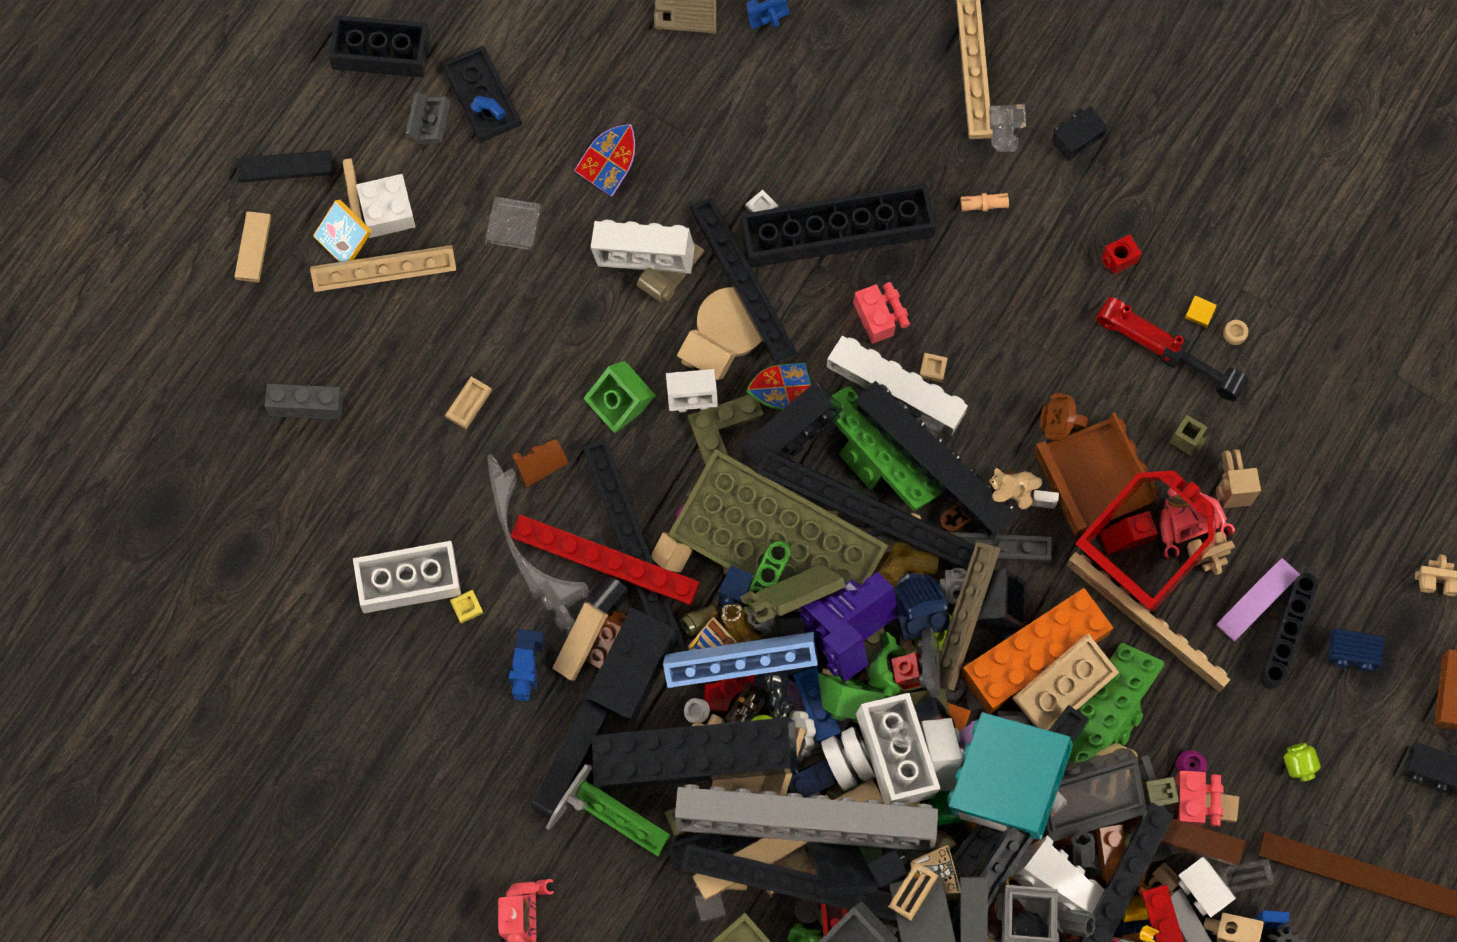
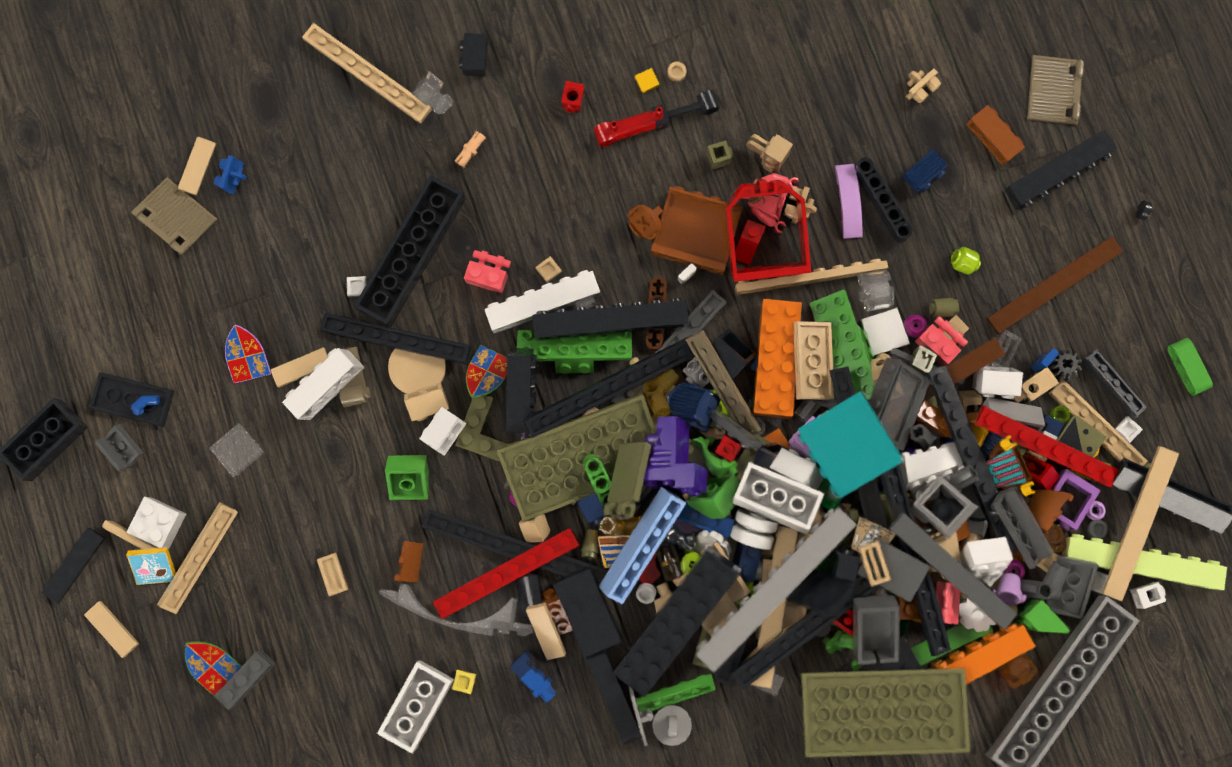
camera: 45 degrees left, 10 degrees up
clear plate [890,721,916,747] -> none
tan animal [990,468,1042,509] -> none
none -> shield [185,642,242,696]
none -> tan tile [271,347,328,388]
none -> light grey tile [652,705,692,746]
none -> clear brick [858,270,894,311]
none -> white tile [860,308,910,356]
none -> olive brick [929,298,959,318]

